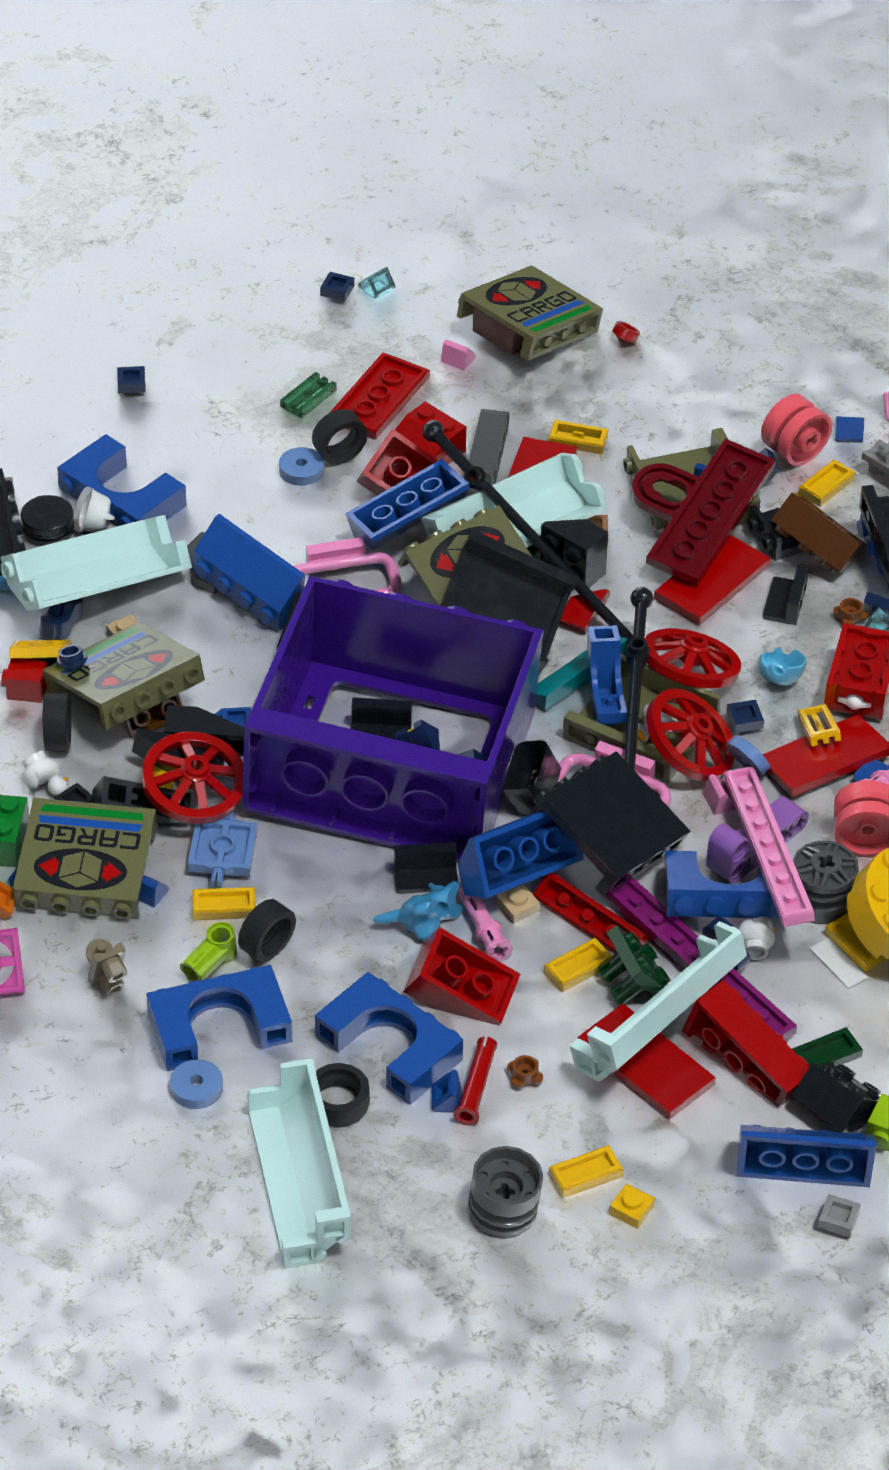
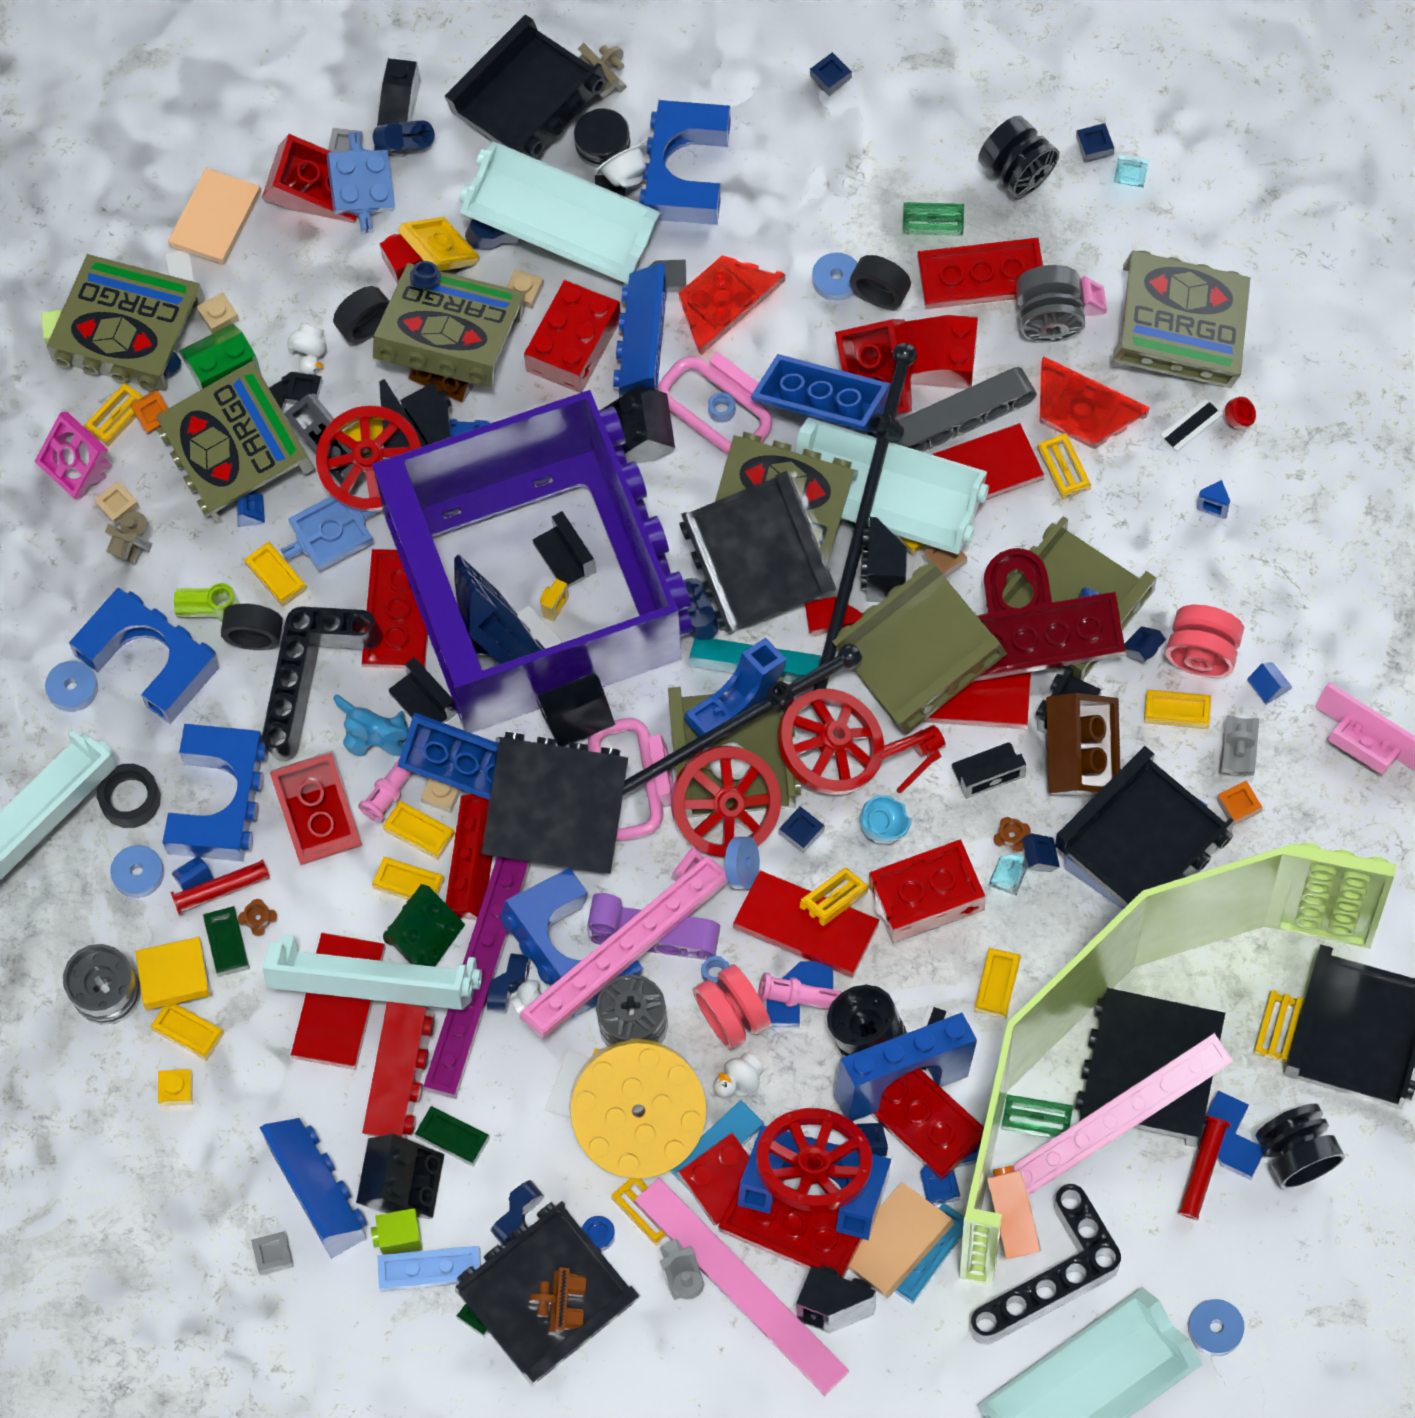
camera: 60 degrees right, 20 degrees up
none -> tan plate [94,481,139,526]
none -> medium blue piece [110,845,164,898]
none -> yellow tile [135,937,210,1010]
none -> dark green tile [203,906,250,977]
none -> black beam [262,606,382,761]
none -> red tile [361,549,428,669]
none -> yellow tile [382,800,455,860]
none -> red piece [524,280,621,393]
none -> clear red wing [678,255,786,355]
none -> medium blue axle [701,956,730,986]
none -> medium blue axle [708,392,736,423]
none -> olive panel [832,561,1007,734]
none -> red plant [879,725,946,793]
none -> black wheel [978,116,1060,198]
none -> dark grey wheel [1016,265,1085,343]
none -> clear red wing [1039,357,1150,449]
none -> sticker [1160,398,1223,451]
none -> blue slope [1197,480,1231,519]

